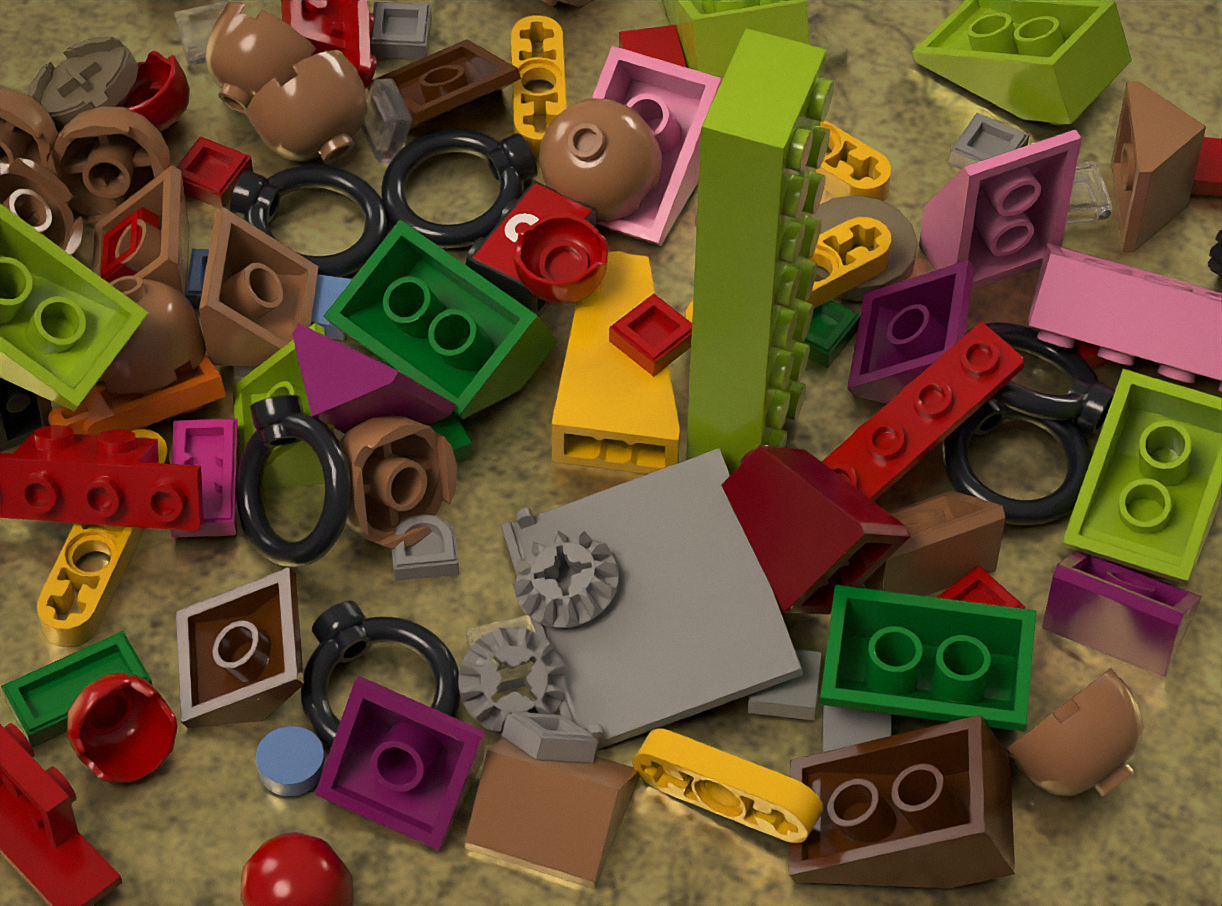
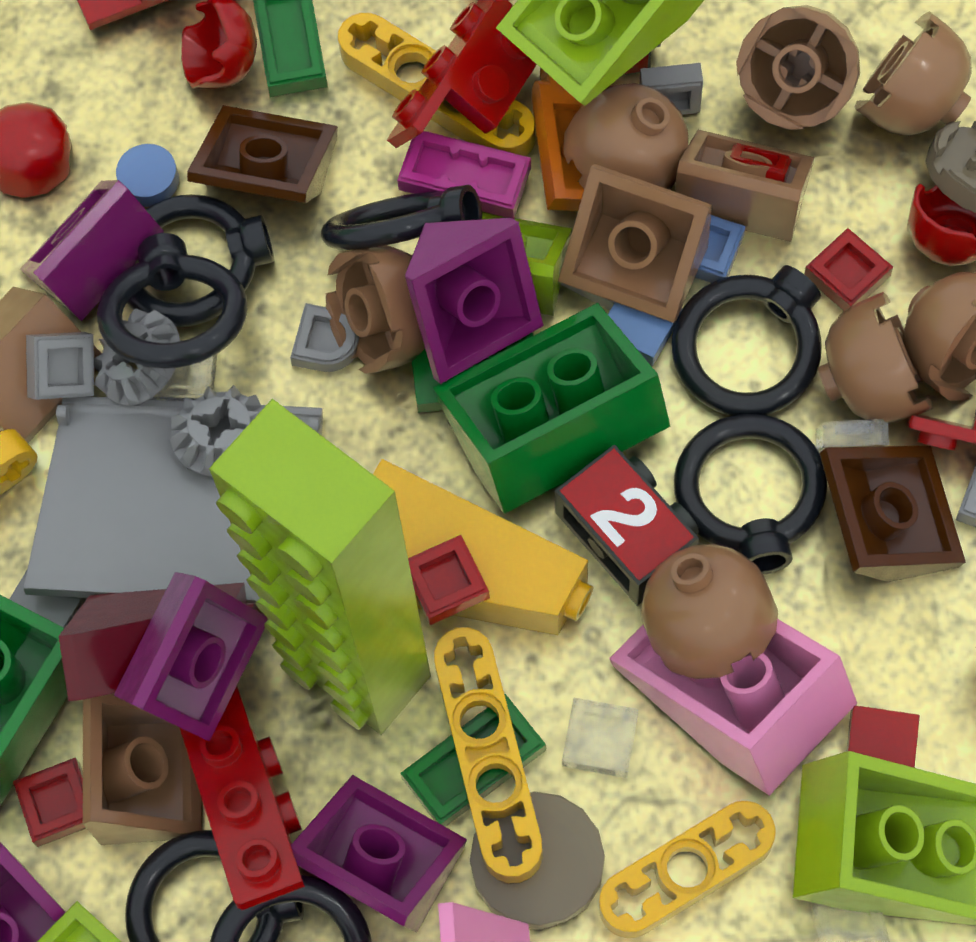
camera: 115 degrees right, 15 degrees up
medium nougat cylinder [47,106,170,227] -> none
yellow beam [511,15,566,159] -> none
red hair [513,213,609,305] -> none
none -> black piece [97,233,248,369]
none -> magenta slope [114,572,268,741]

